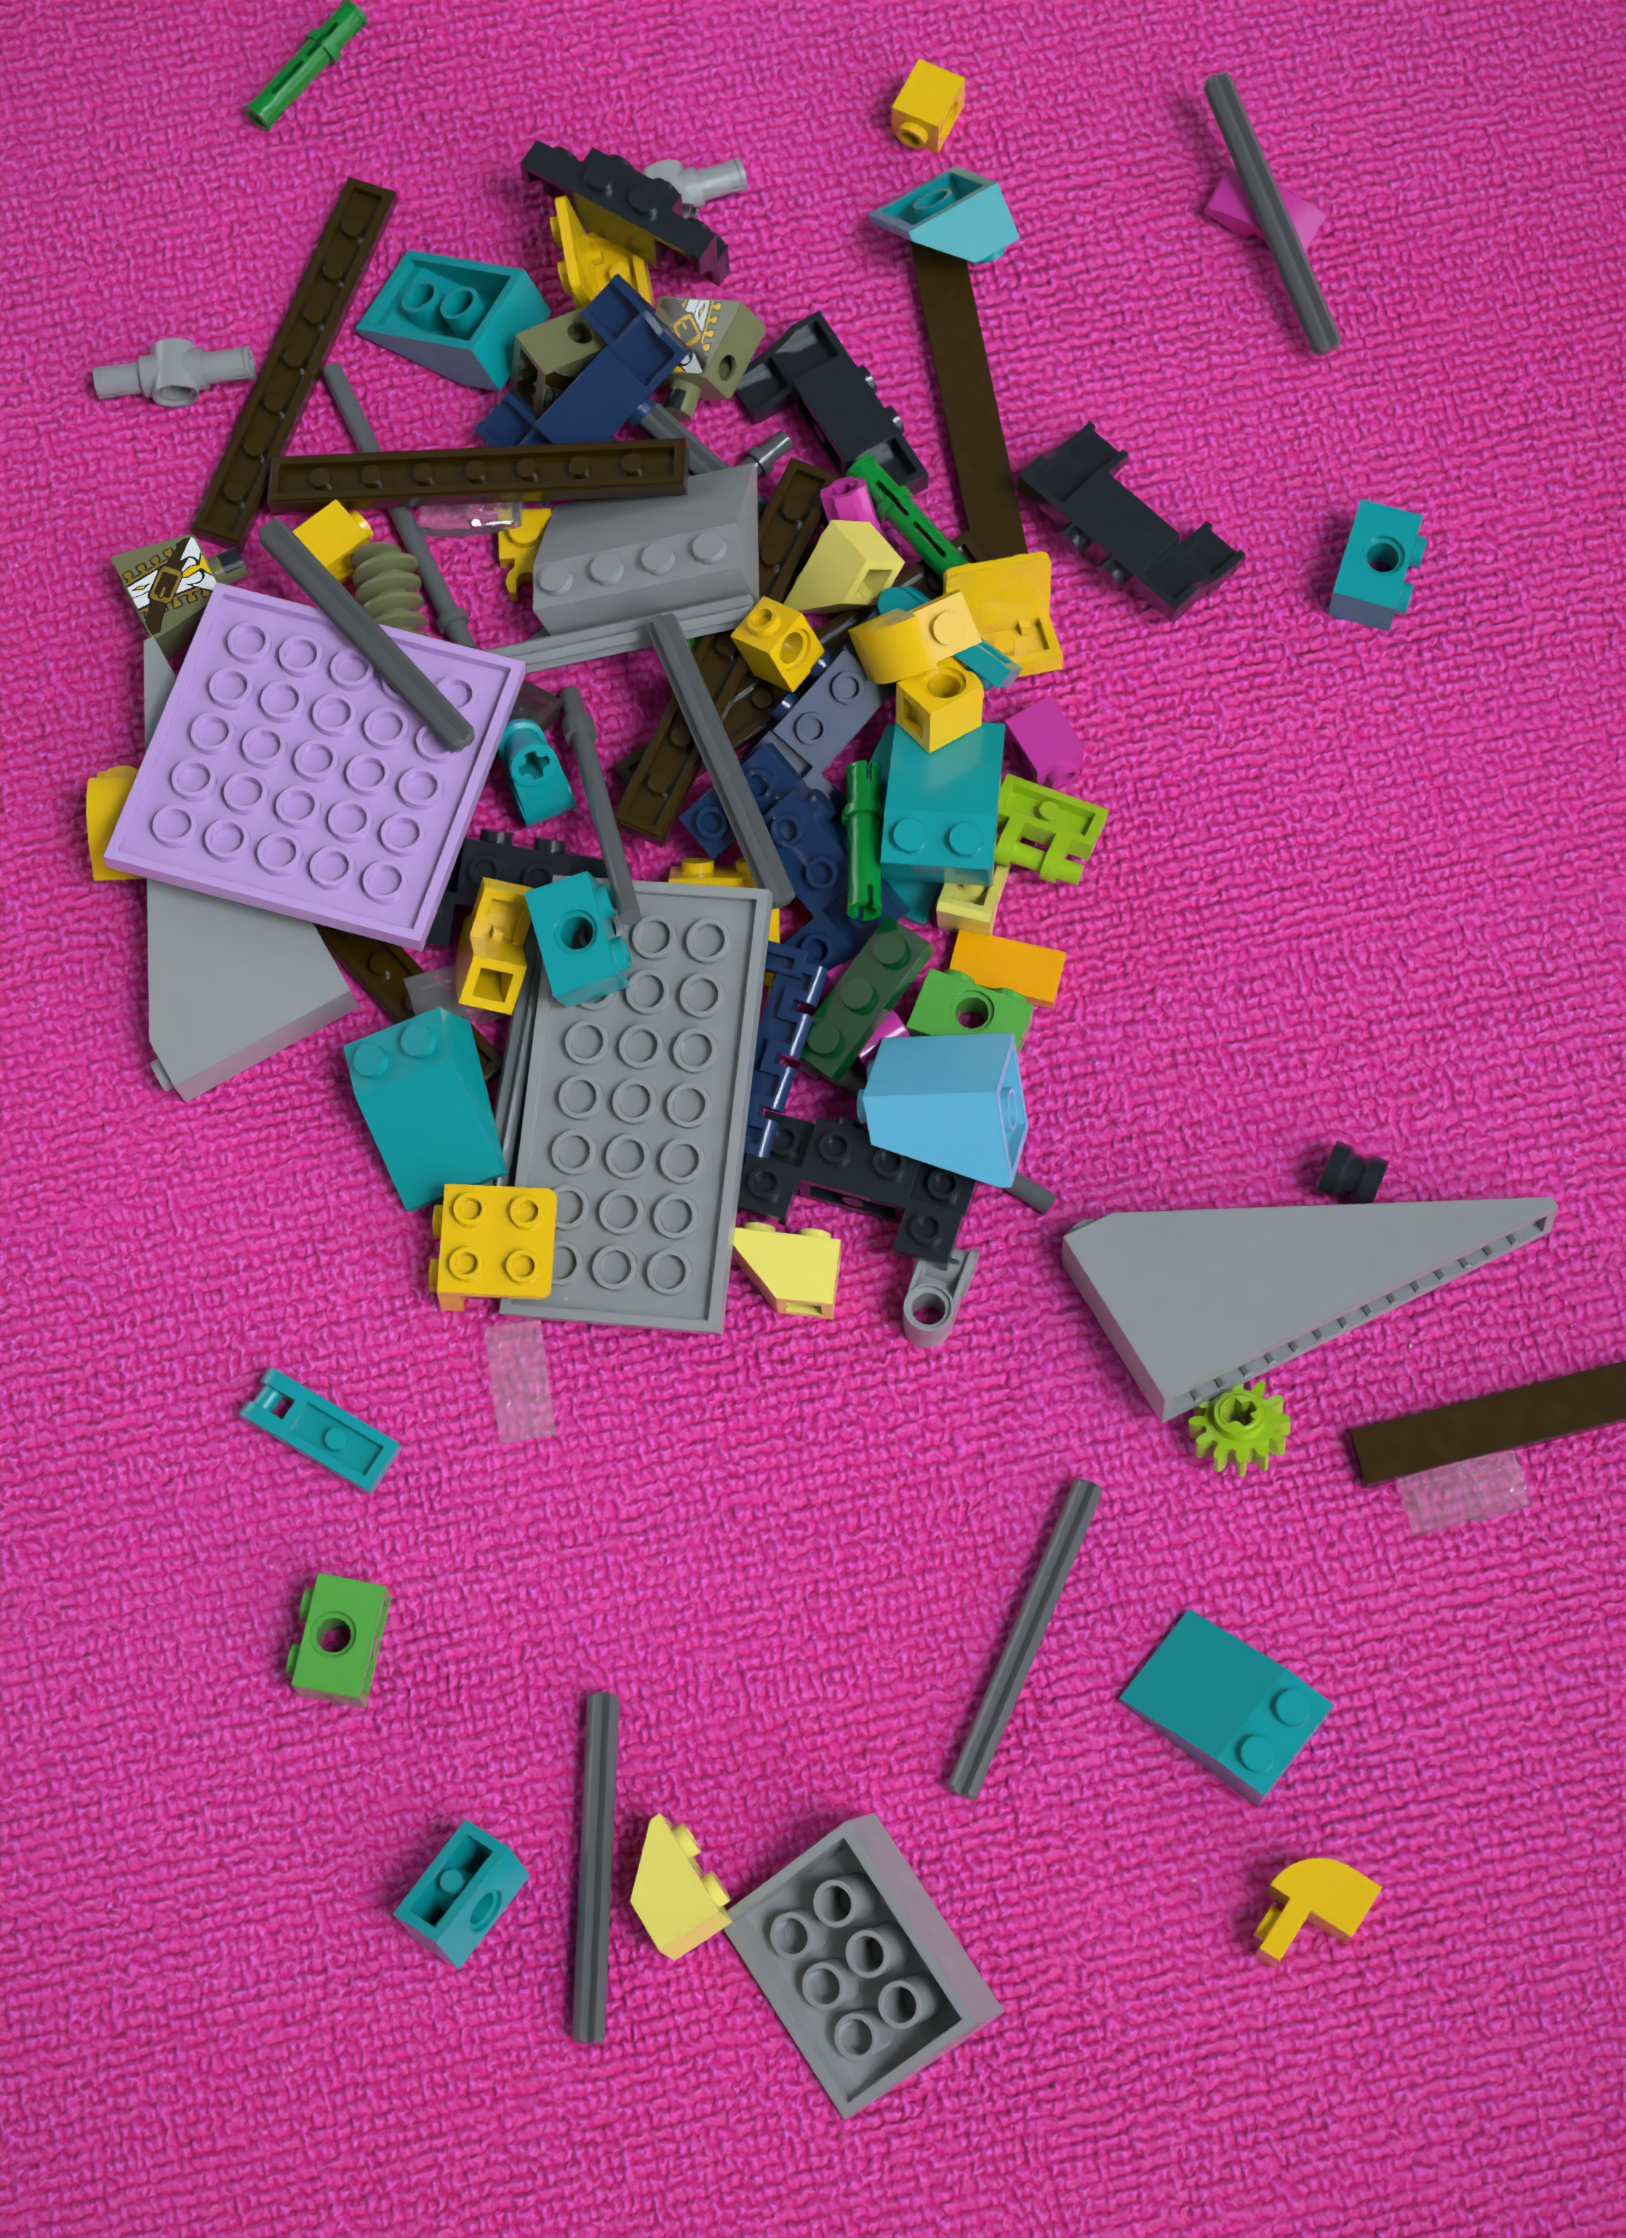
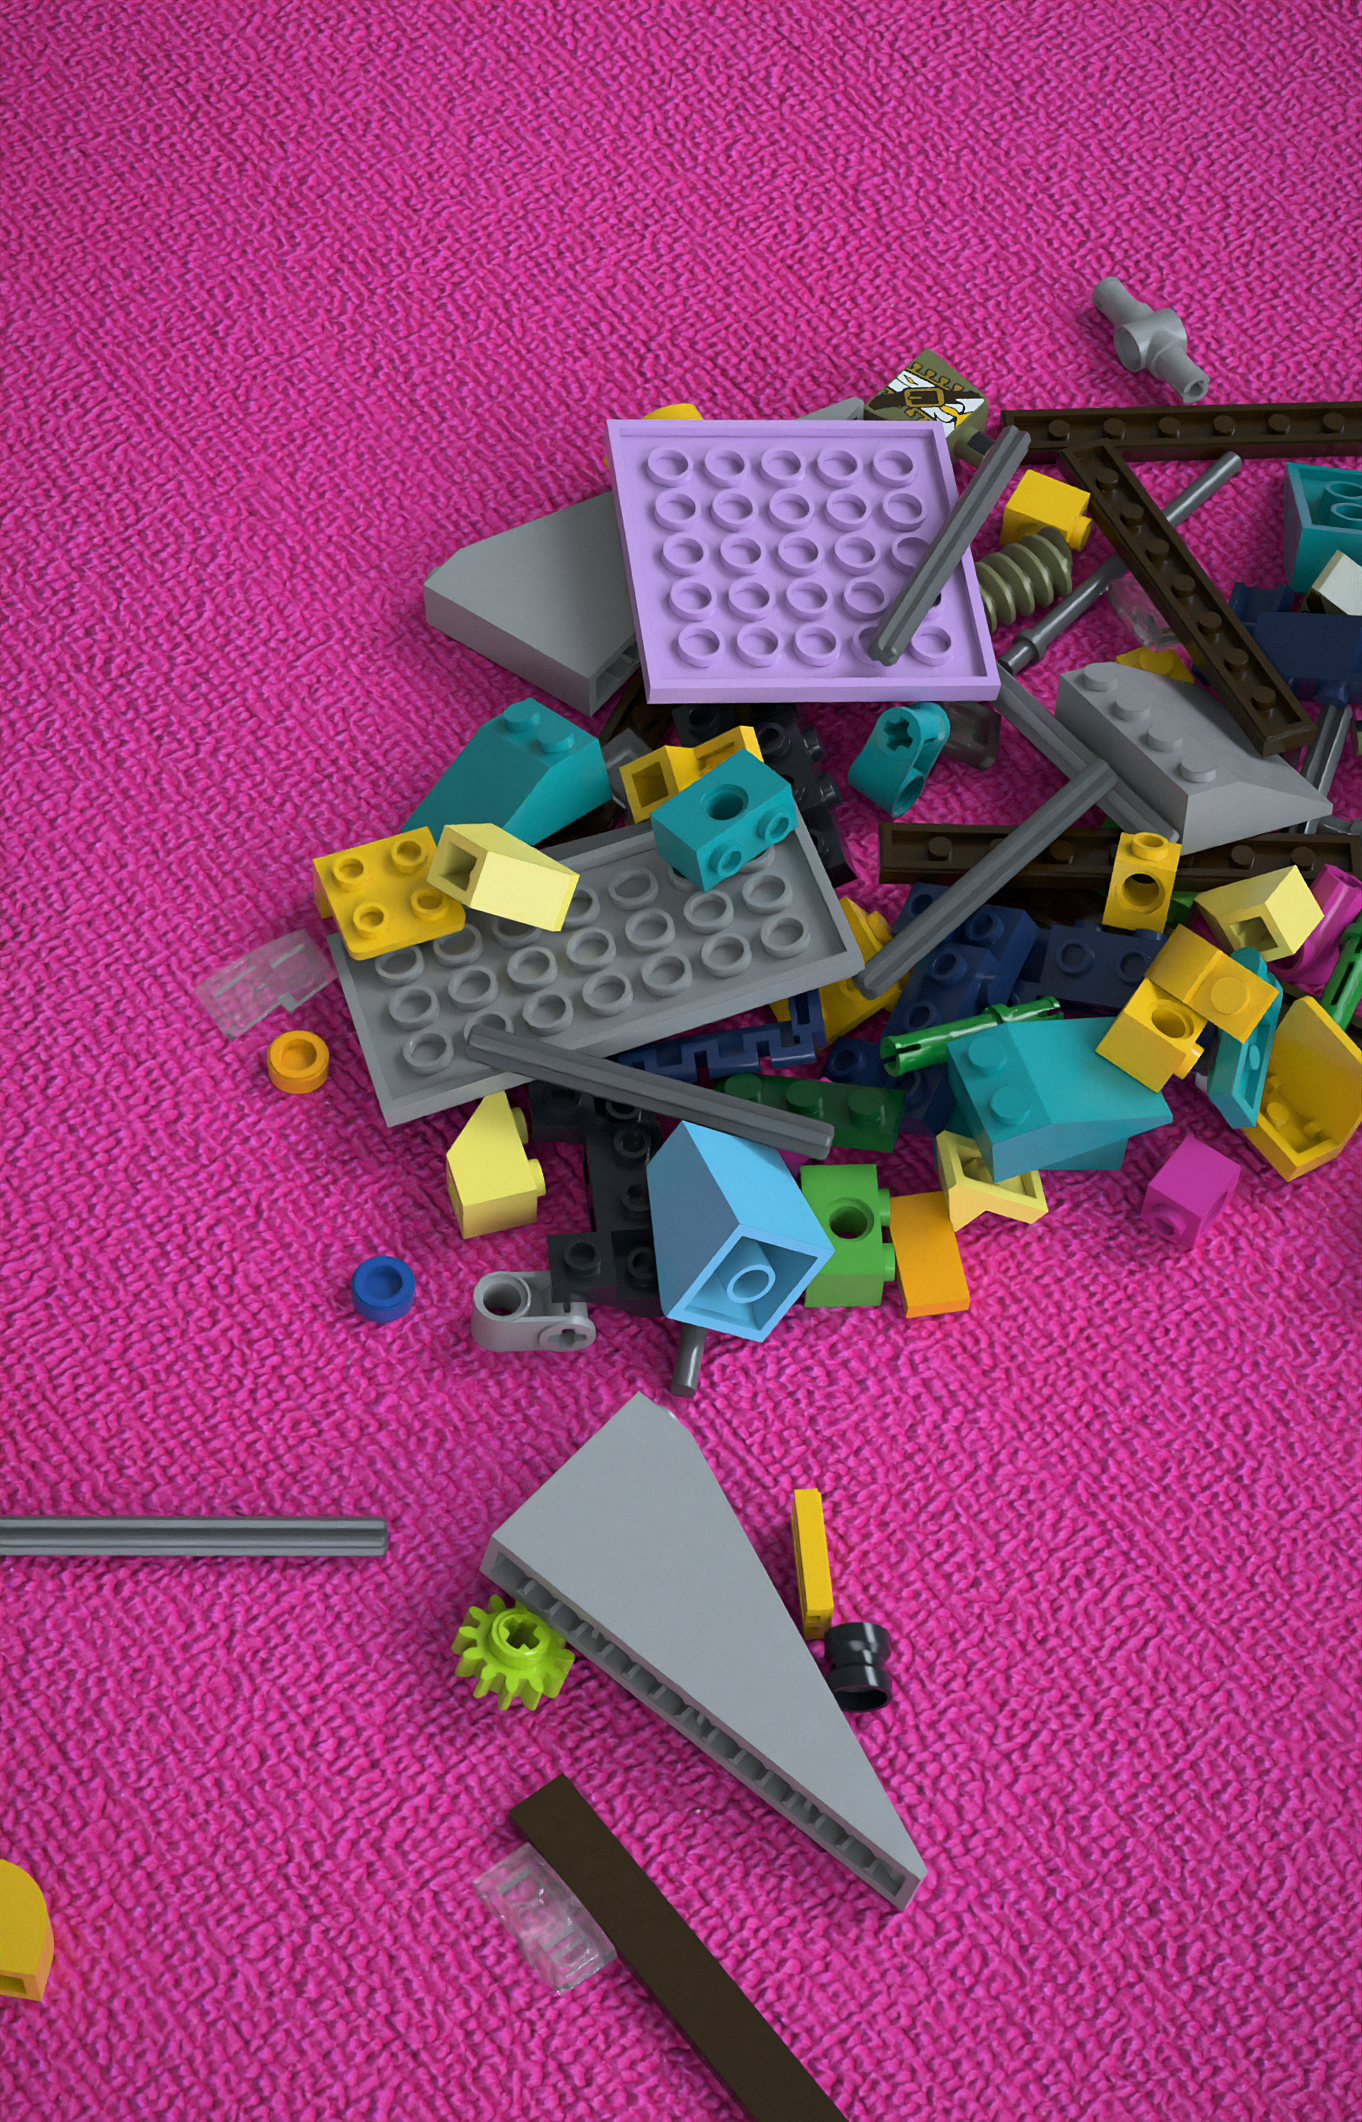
camera: 60 degrees right, 15 degrees down
teal plate [238,1367,402,1496] -> none
dark grey bar [559,686,641,925] -> none
lime plate [995,773,1109,886] -> none
teal slope [1119,1609,1334,1808] -> none
none -> light orange tile [267,1030,330,1094]
none -> blue tile [351,1256,416,1323]
none -> light yellow slope [426,823,580,932]
none -> dark grey axle [465,1024,835,1160]
none -> yellow tile [790,1488,834,1640]

